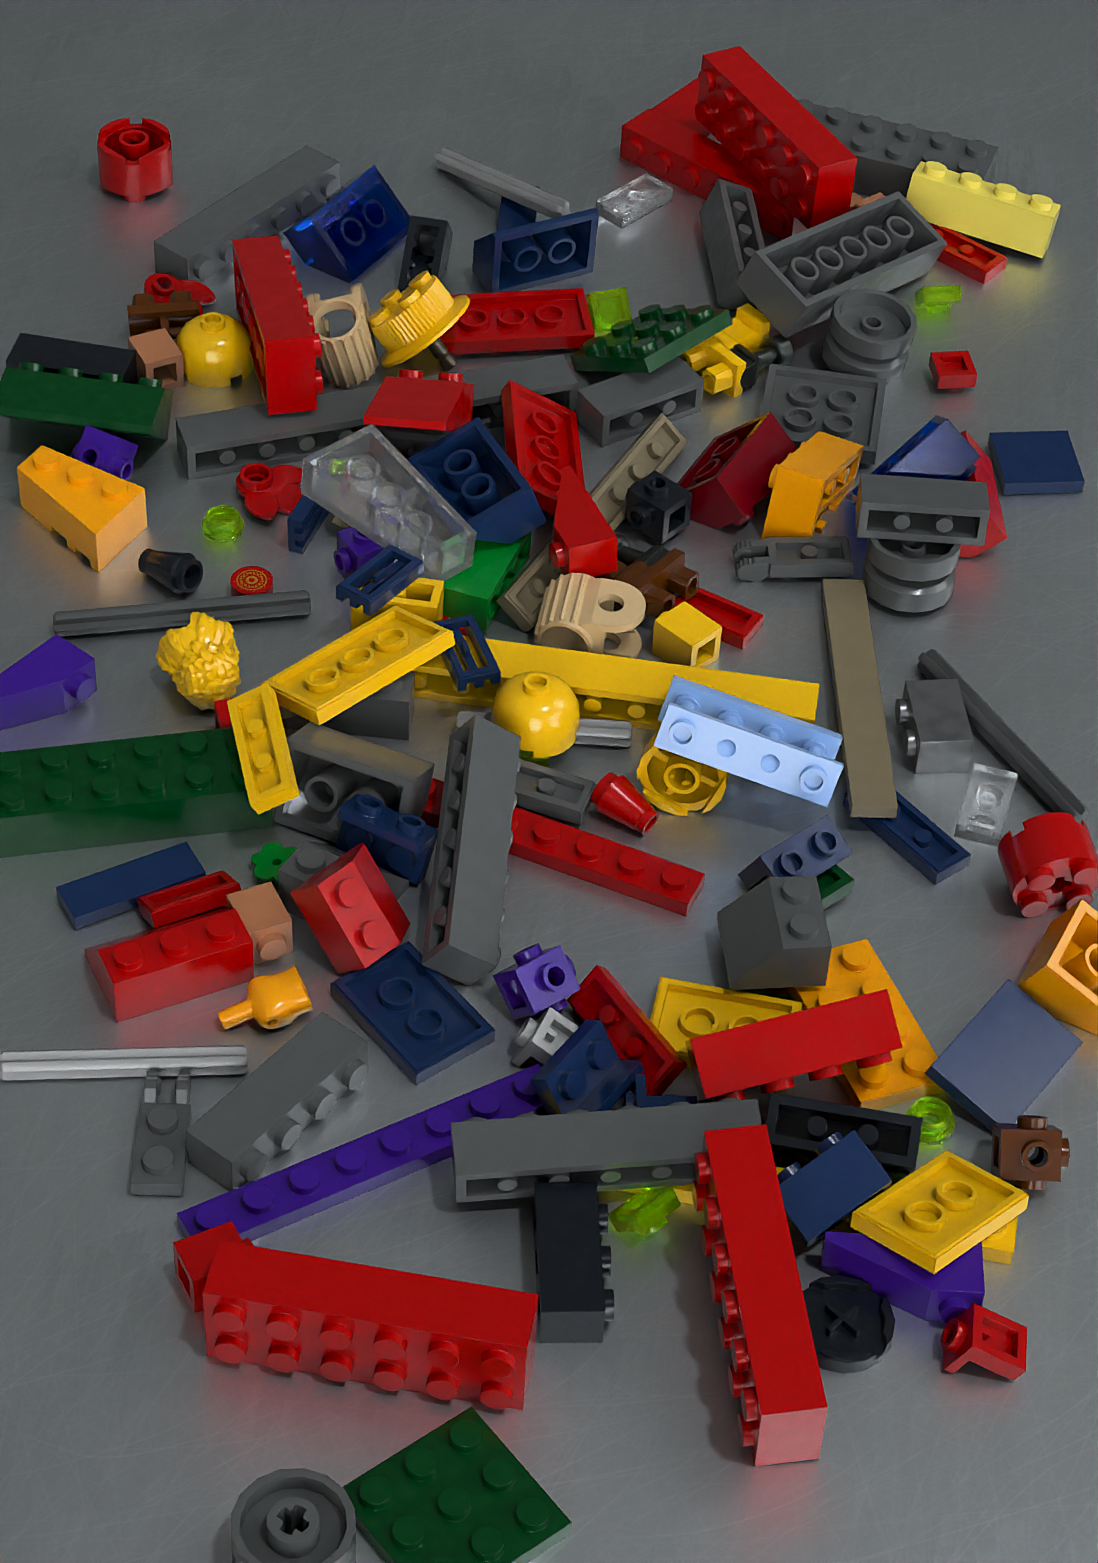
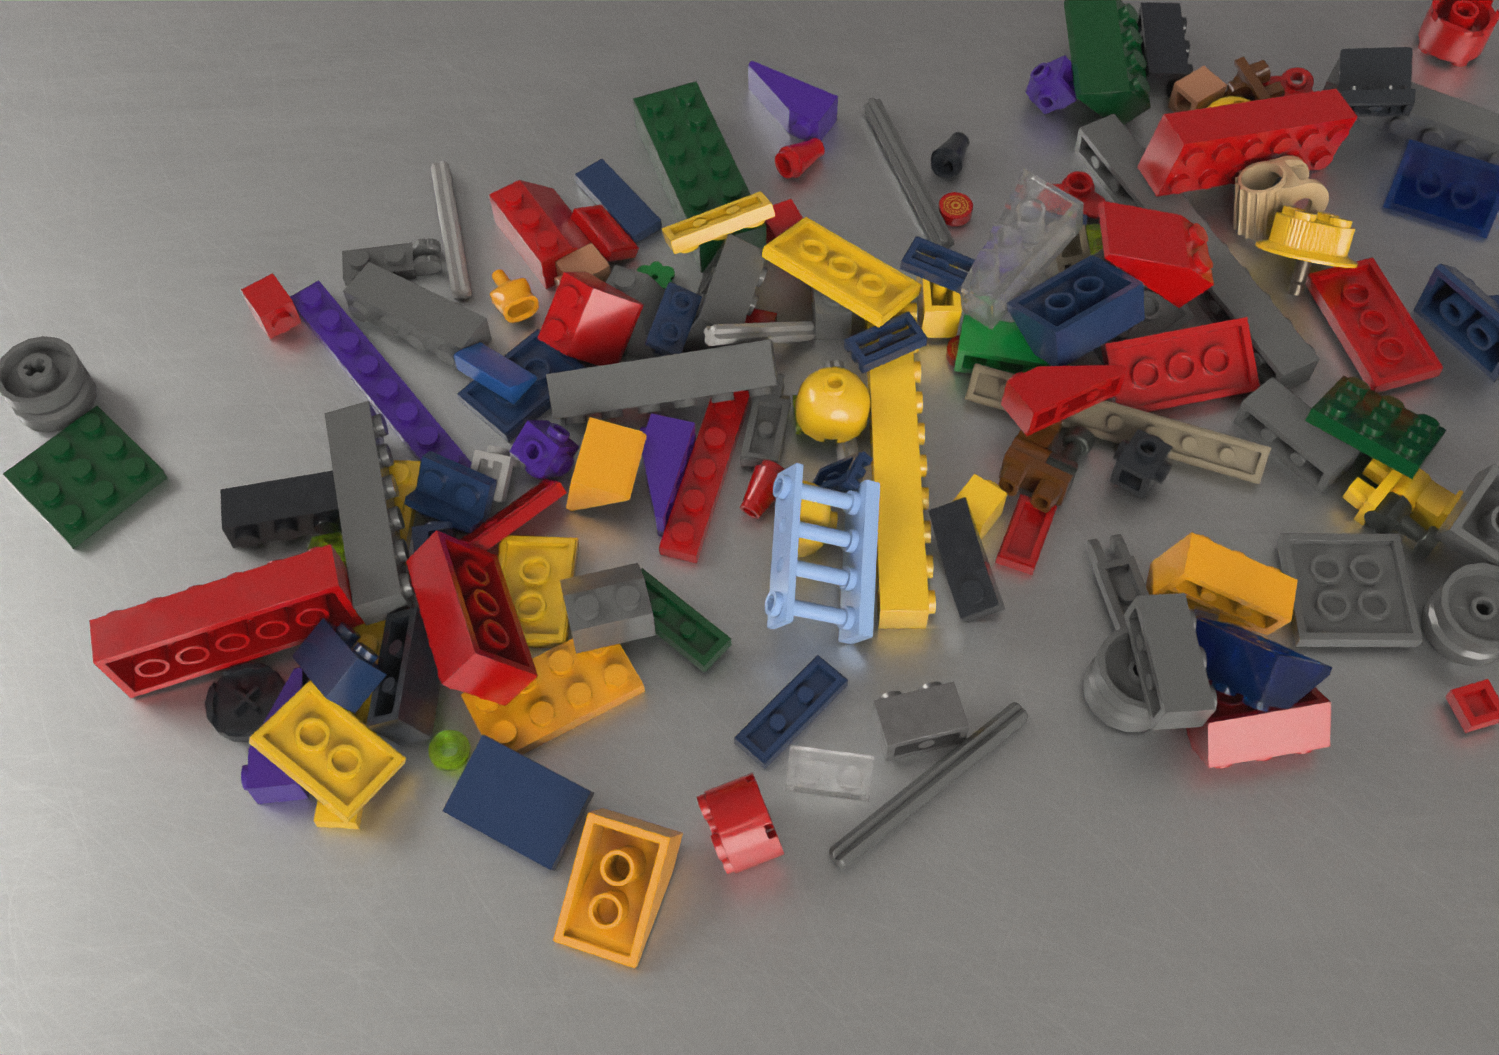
camera: 85 degrees right, 15 degrees up
light orange wedge [17,445,147,573] -> none
yellow hair [155,612,241,711] -> none
clear neon green plate [202,505,244,543] -> none
red brick [203,1240,539,1410] -> none
black arch [398,215,453,292] -> none
tan piece [534,572,646,659] -> none
clear neon green plate [586,287,632,333] -> none
dark red slope [677,412,797,530] -> none
dark blue bracket [738,815,852,890] -> none
dark tan tile [821,579,898,818] -> none
red bracket [940,1303,1027,1381] -> none
dark blue tile [988,430,1085,495] -> none
reddish brown brick [991,1115,1070,1190] -> none
none -> blue slope [454,342,537,404]
none -> light orange slope [566,417,647,512]
none -> dark purple slope [639,413,696,537]
none -> light grey axle [703,321,816,346]
none -> red cone [775,137,825,179]
none -> dark blue tile [812,451,873,493]
none -> black slope [928,497,1005,622]
none -> black bracket [1338,47,1416,117]

